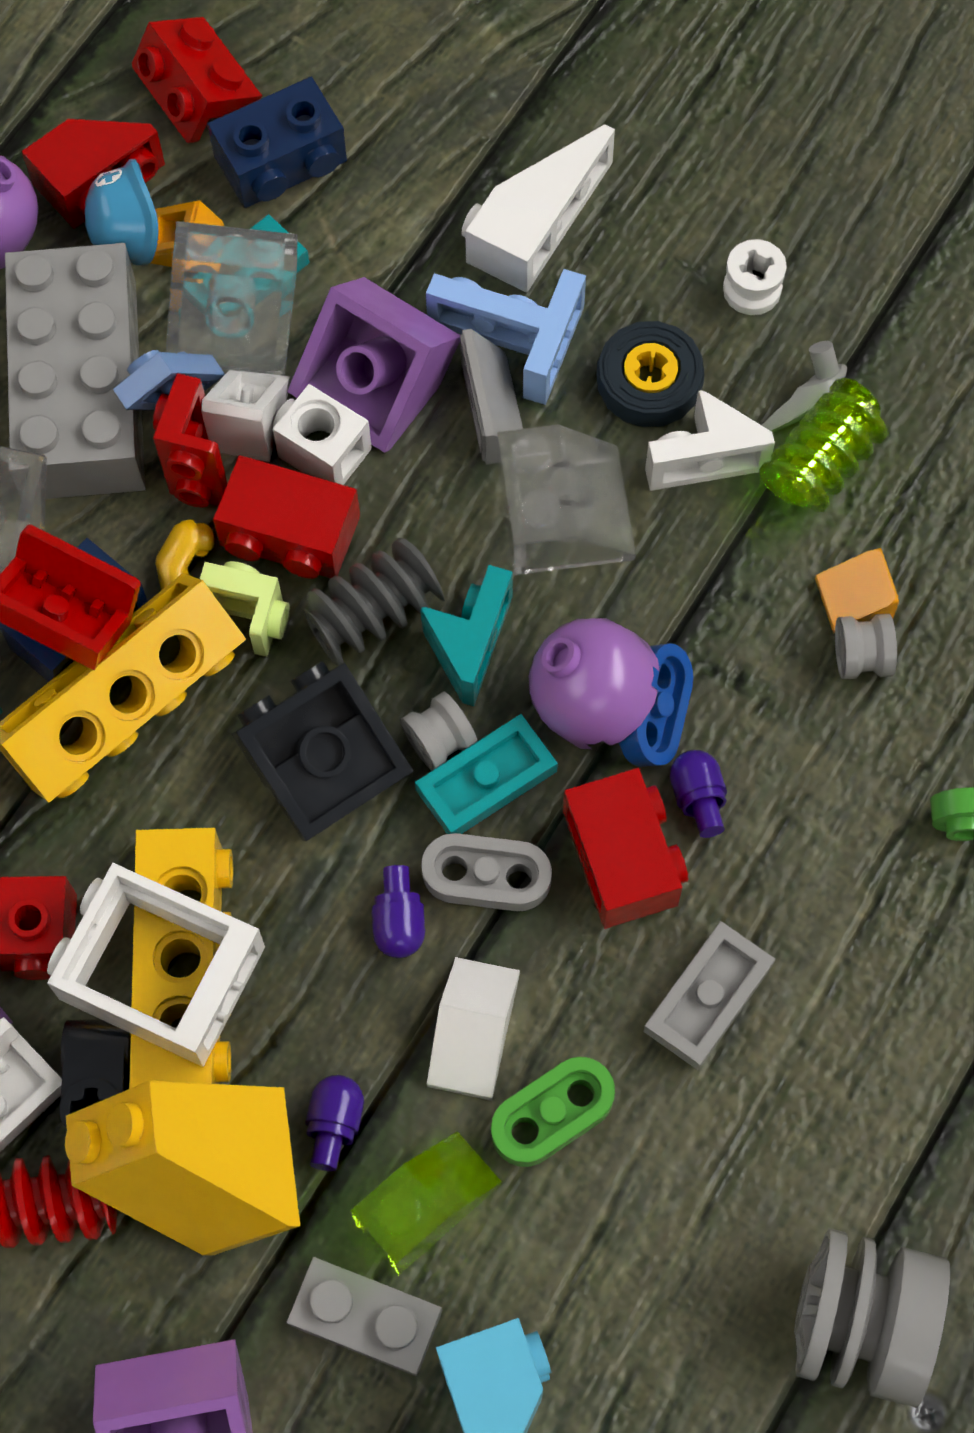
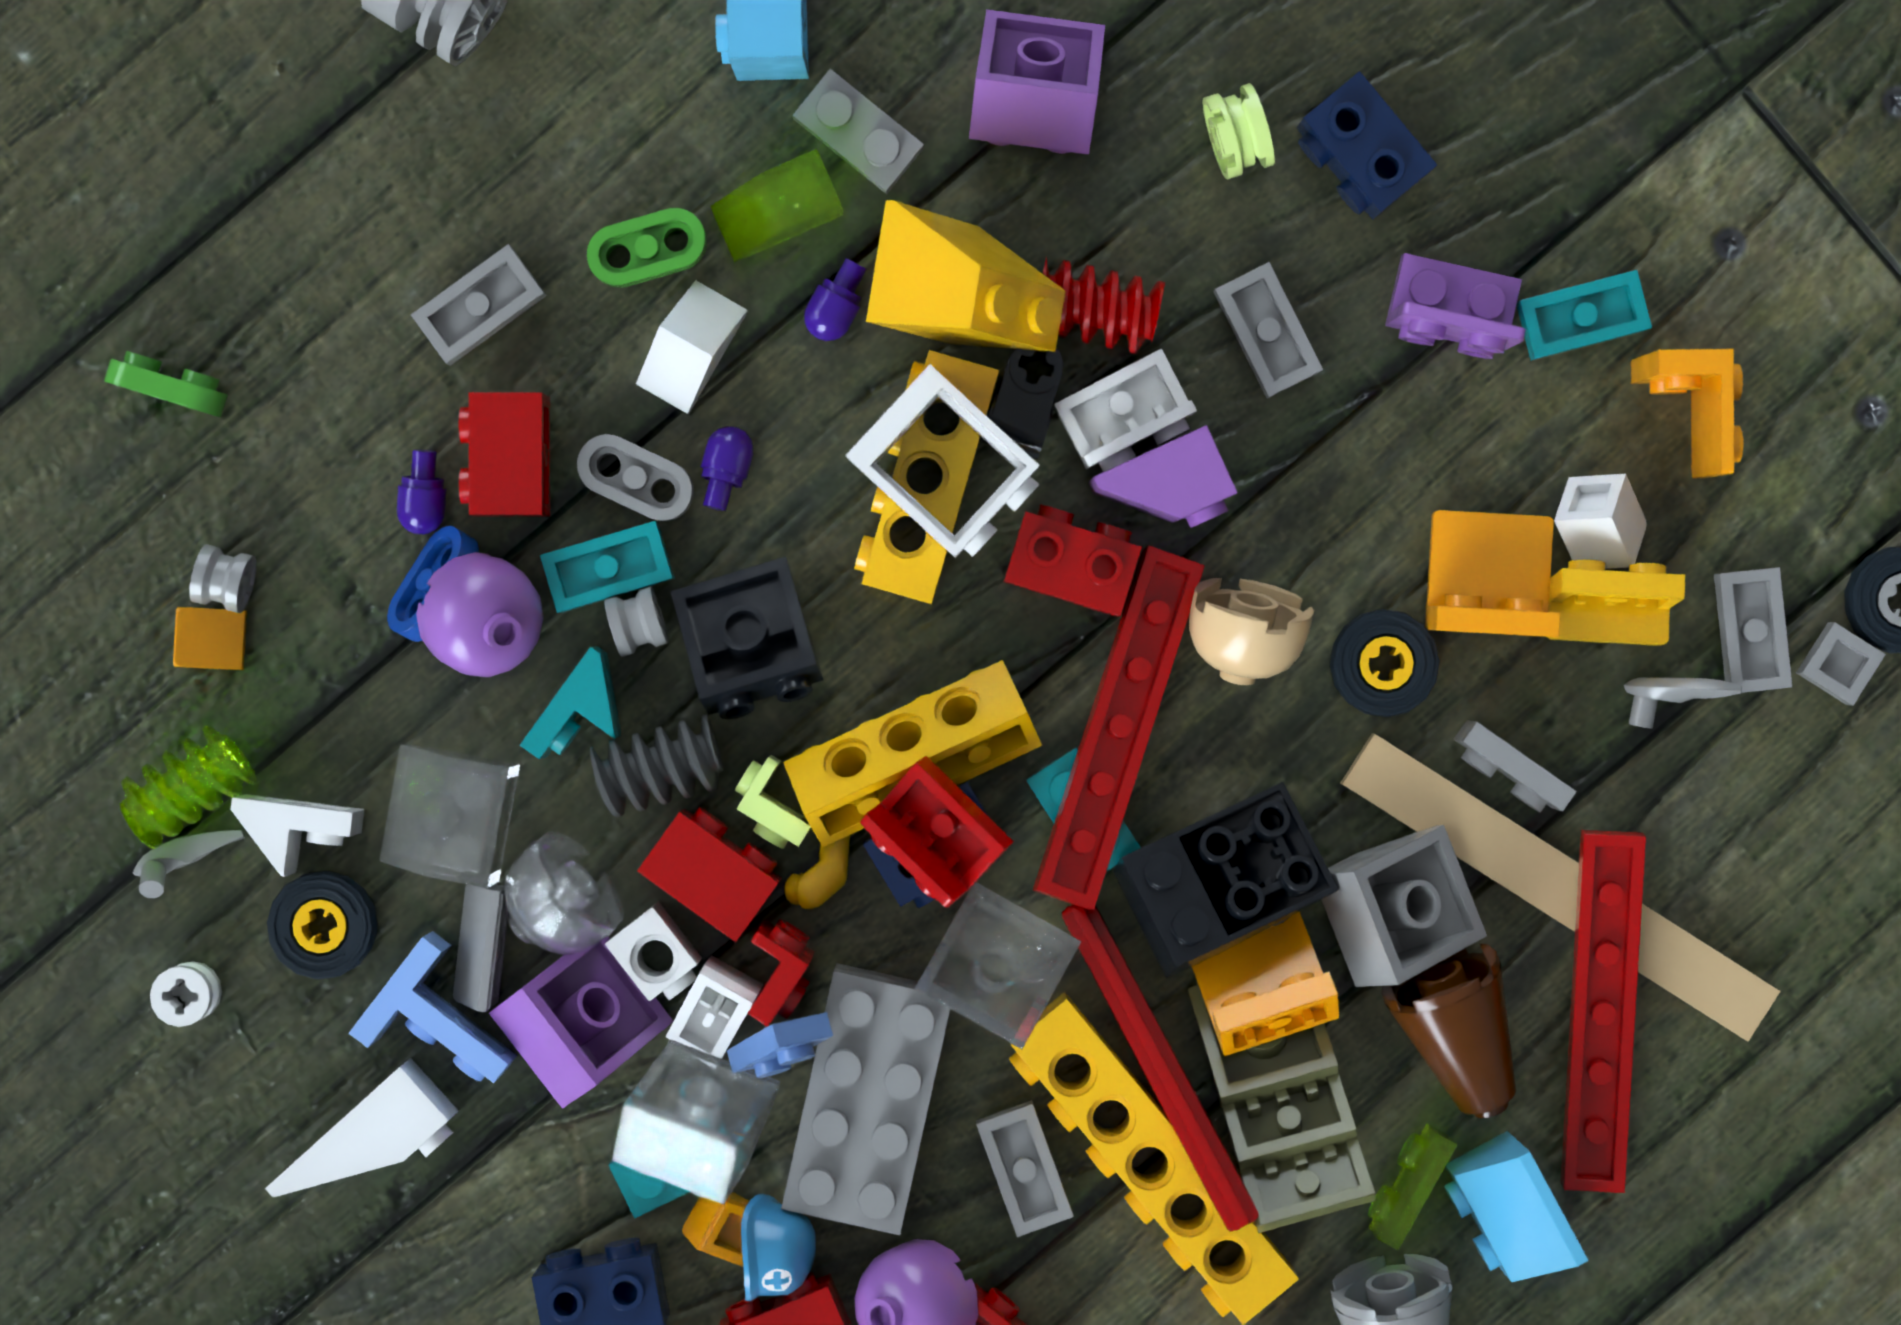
camera: 165 degrees left, 20 degrees up
none -> clear cylinder [504,831,624,955]

